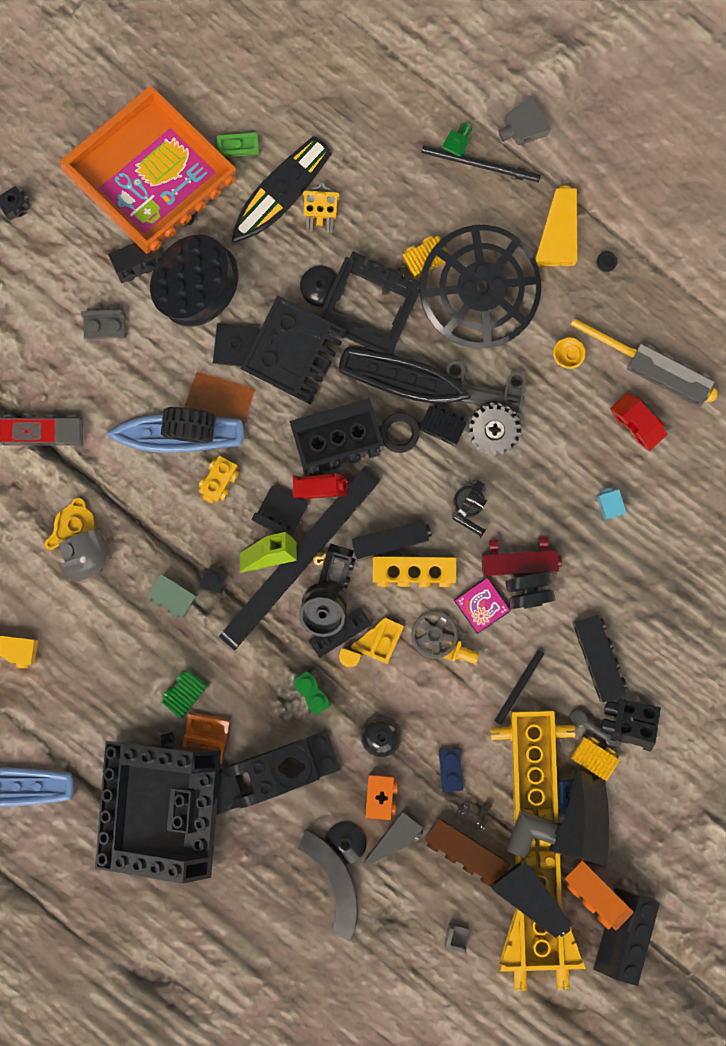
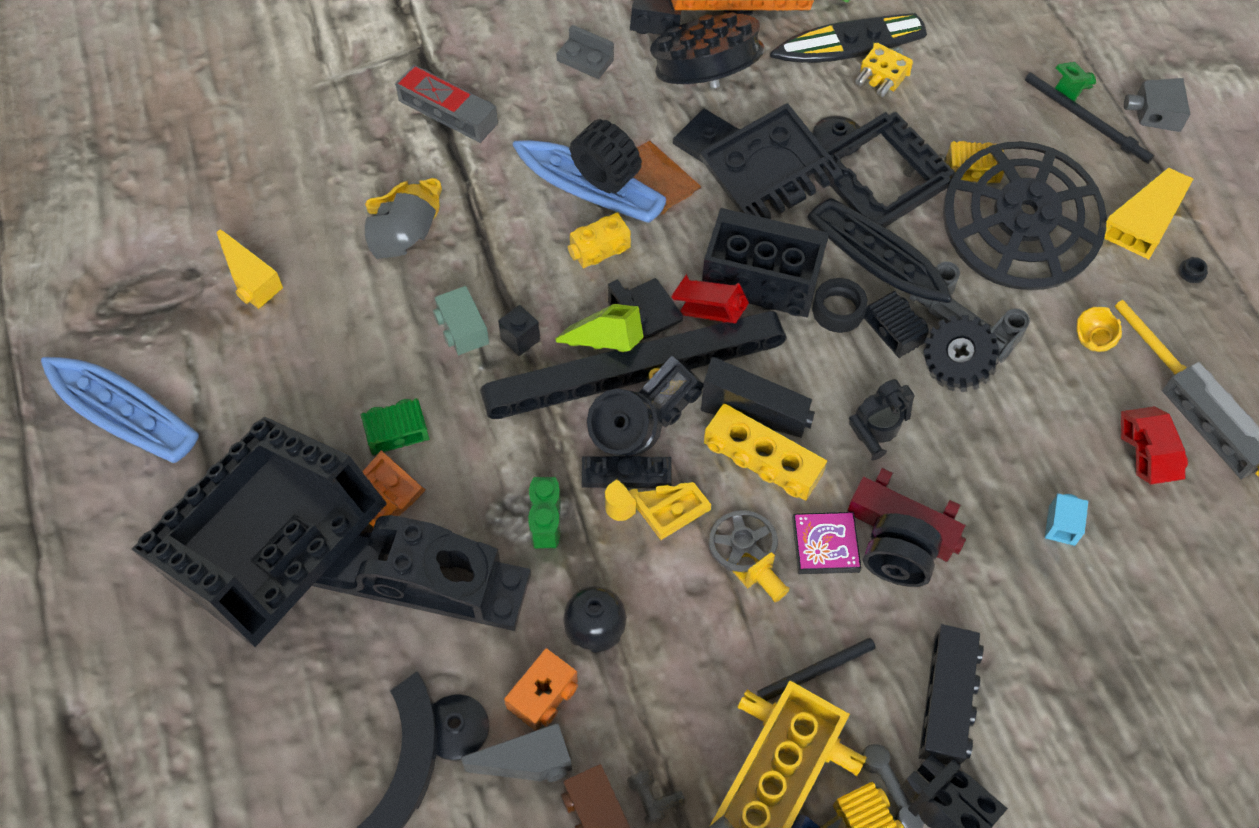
camera: 30 degrees right, 25 degrees down
dark blue plate [439,748,463,792] -> none

